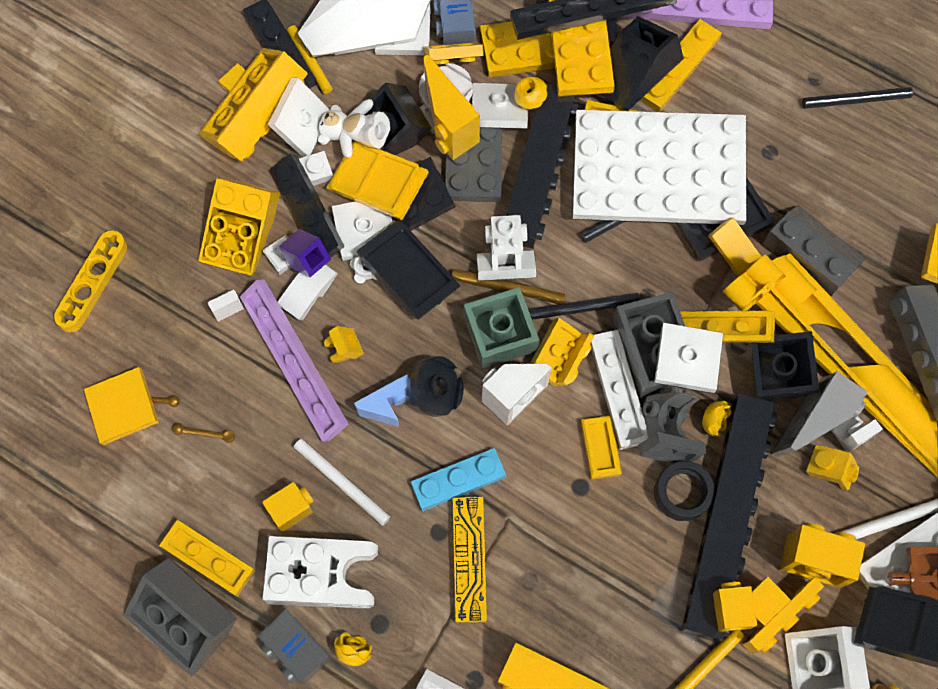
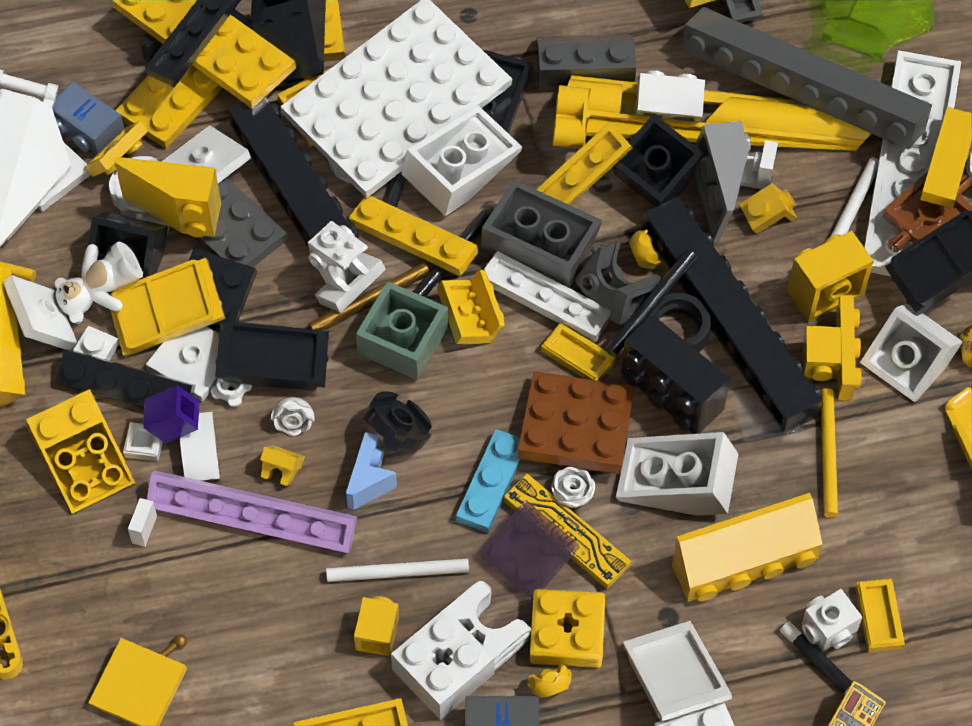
camera: 45 degrees left, 10 degrees down
pearl gold hinge [173,423,235,443] -> none
white slope [482,364,552,426] -> none
yellow plate [514,77,548,110] -> none
white plate [654,323,723,393] -> none
yellow tile [708,217,761,277] -> none
yellow brick [713,582,757,632] -> none
none -> white plate [271,397,315,436]
none -> yellow plate [349,196,478,277]
none -> white slope [401,106,522,216]
none -> clear purple plate [479,500,580,600]
none -> dark orange plate [517,371,635,474]
none -> yellow brick [530,589,605,668]
none -> white plate [551,467,595,508]
none -> black bar [605,249,697,357]
none -> white slope [616,432,738,516]
none -> black brick [621,314,730,434]
none -> white brick [634,71,705,122]

